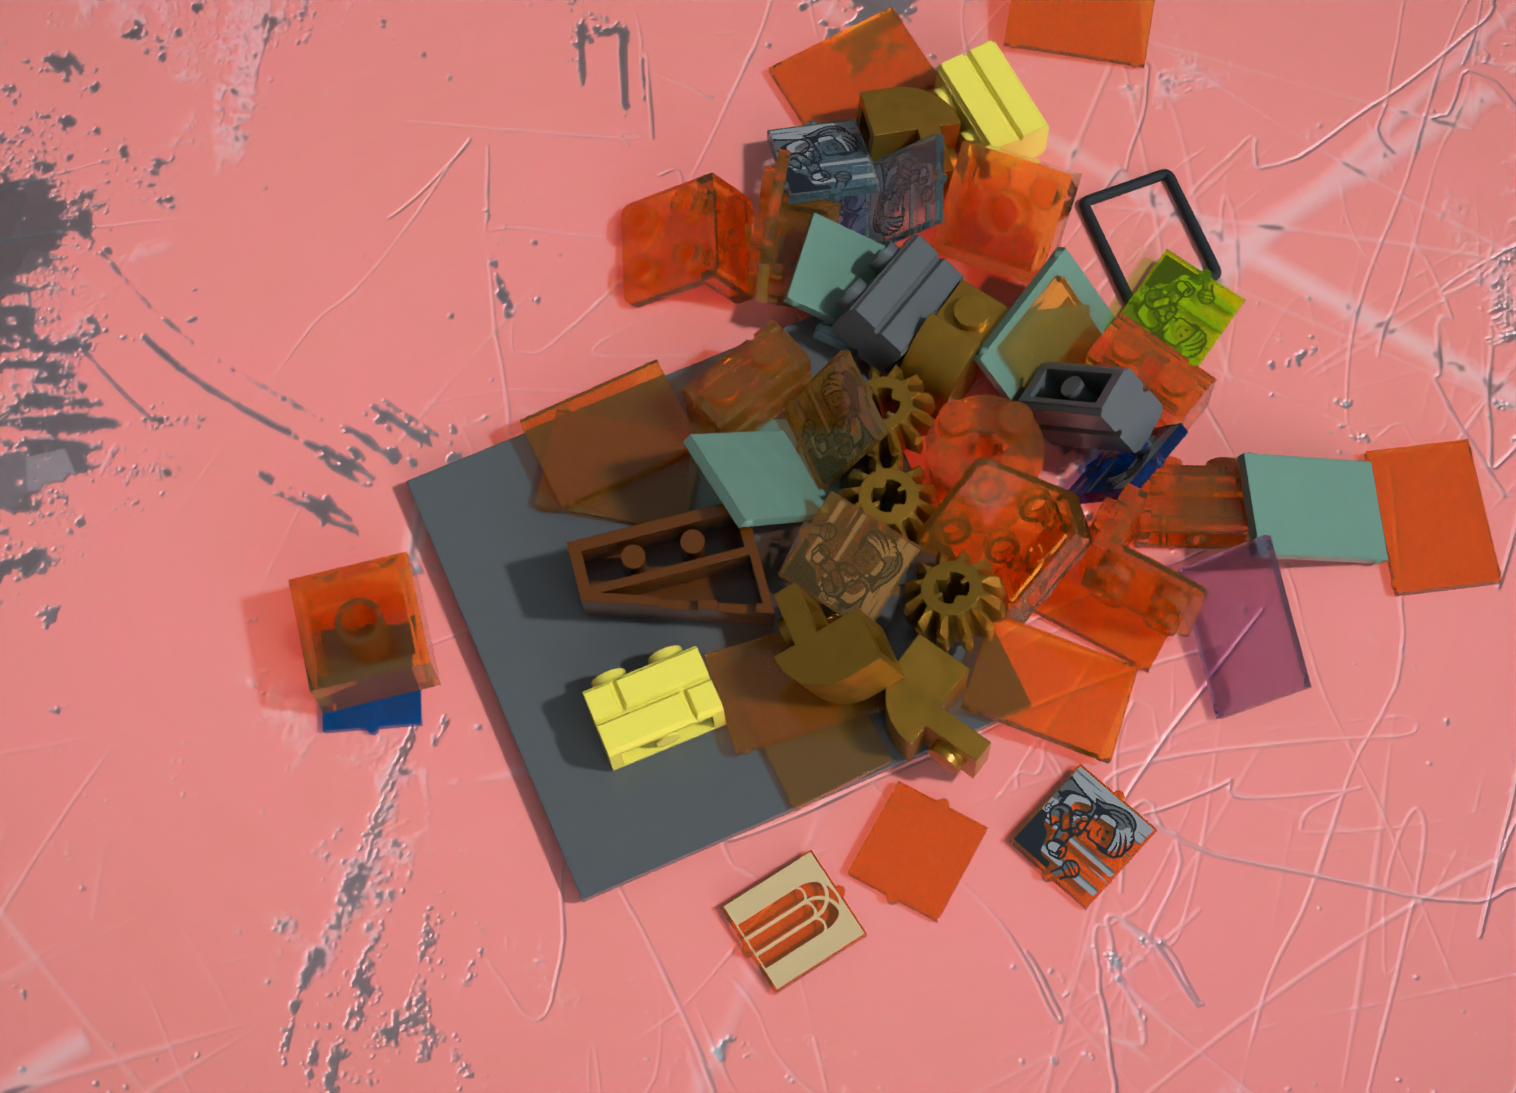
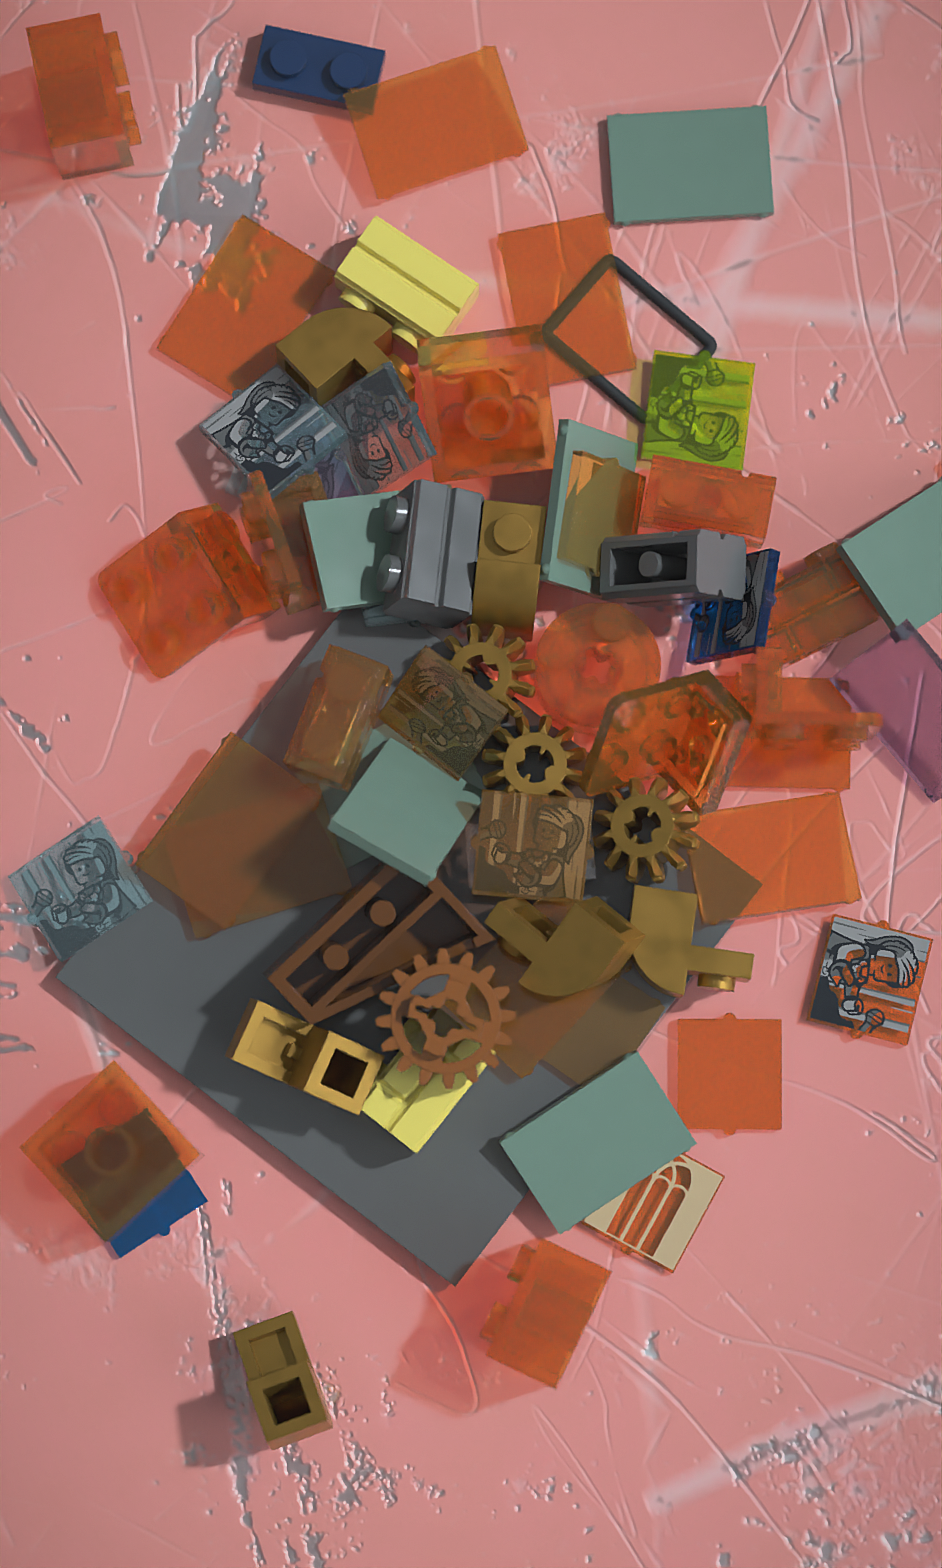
camera: 35 degrees left, 15 degrees up
none -> clear light blue piece [8,815,153,962]
none -> pearl gold brick [225,998,385,1115]
none -> pearl gold brick [233,1311,333,1451]
none -> dark orange gear [376,948,516,1089]
none -> clear orange brick [479,1237,612,1390]
none -> clear orange piece [497,212,637,391]
none -> sand green piece [498,1049,697,1234]
none -> sand green piece [607,105,774,226]

